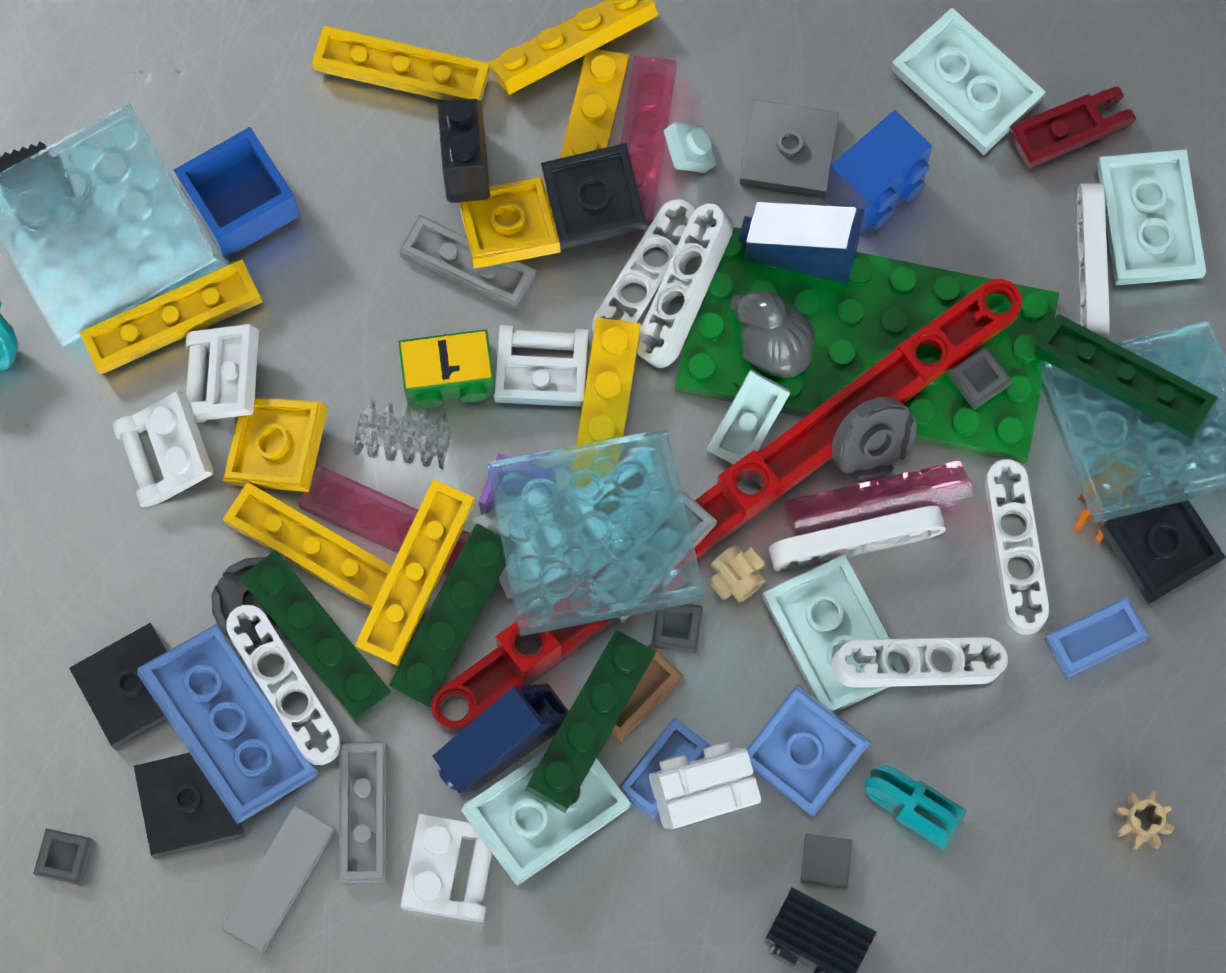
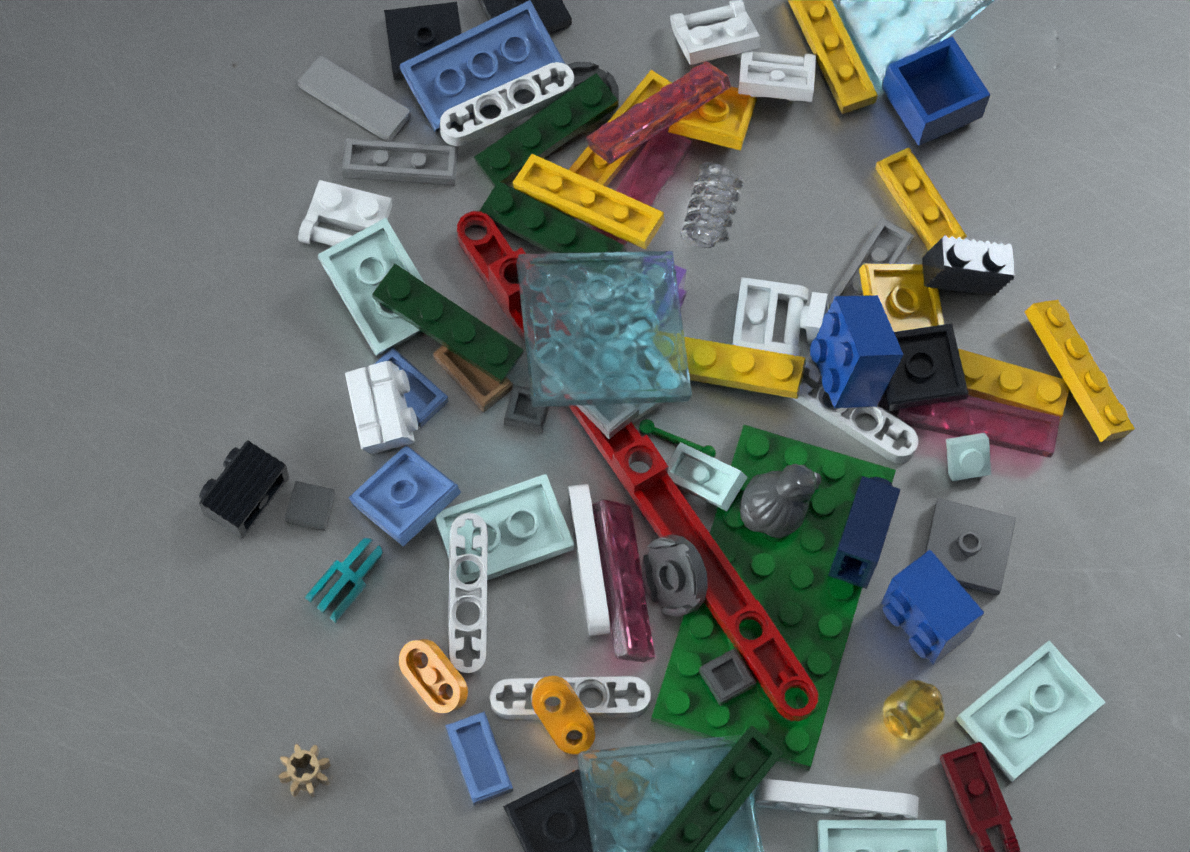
camera: 90 degrees right, 5 degrees down
yellow plate [311,25,490,101] -> none
brick [398,329,495,408] -> none
dark blue slope [432,683,569,793] -> none
white beam [637,203,734,368] -> none
tan gear [710,545,766,602] -> none
none -> light orange plate [399,639,468,713]
none -> light orange plate [532,676,595,754]
none -> clear pink plate [586,61,731,164]
none -> green hinge [639,419,716,458]
none -> white plate [800,292,829,344]
none -> blue piece [810,295,904,408]
none -> yellow tile [875,147,967,251]
none -> clear yellow head [883,679,945,741]

